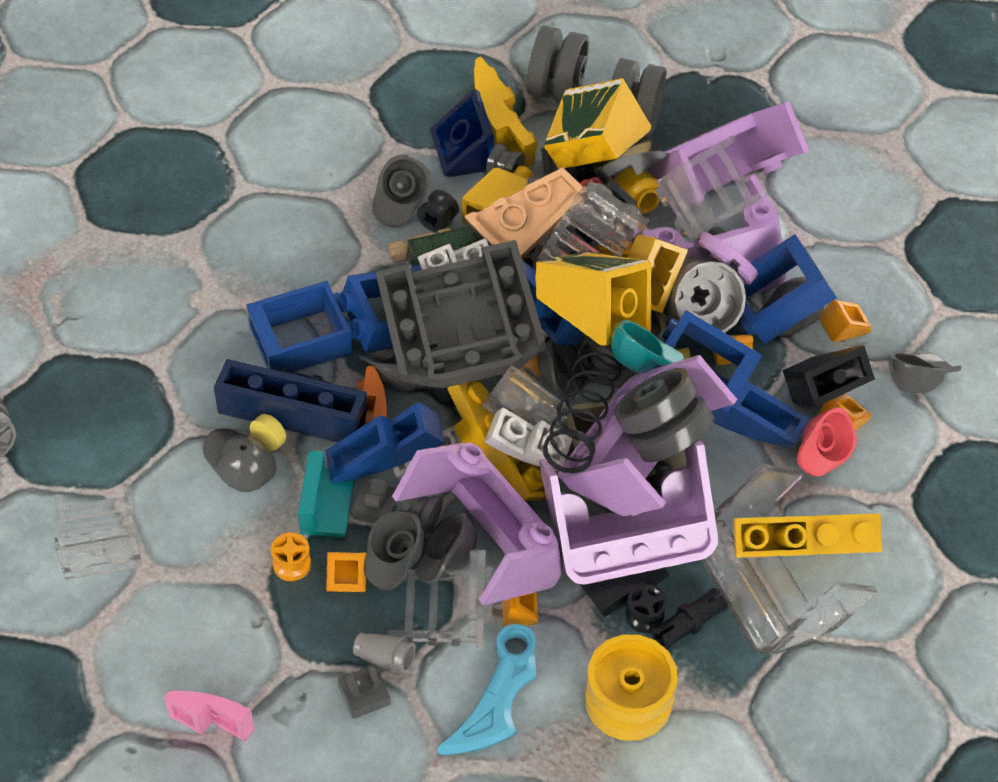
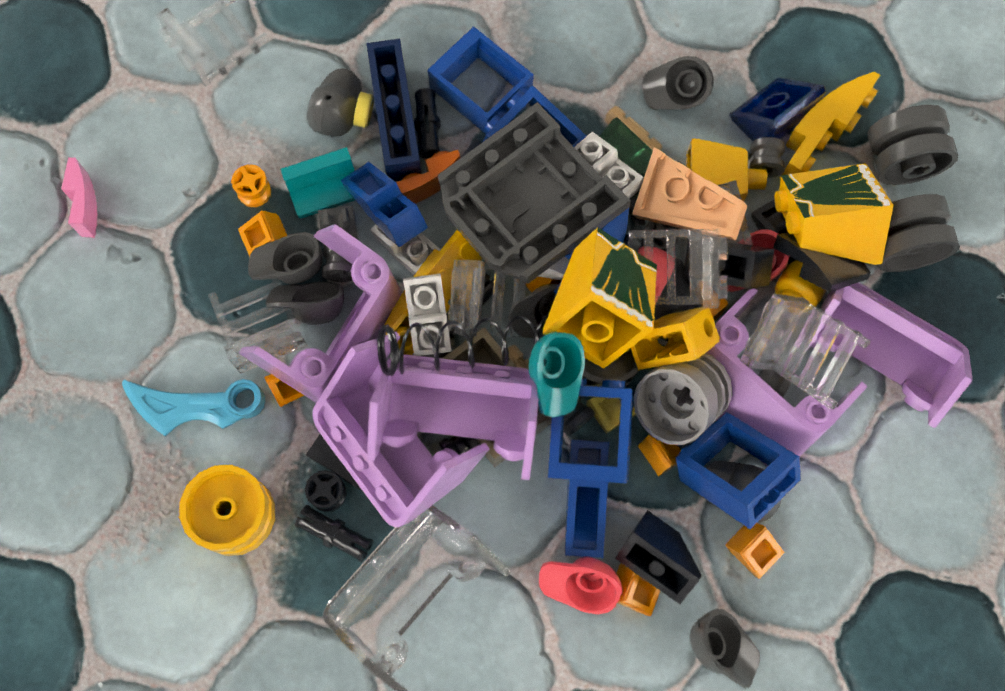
camera: 65 degrees right, 20 degrees up
dark grey tile [338,664,391,719] -> none
light grey cone [353,632,416,675] -> none
black wheel [417,190,459,233] -> none
dark grey wheel [613,368,715,462] -> none
lavender tile [693,232,758,285] -> none
yellow slope [733,513,882,558] -> none

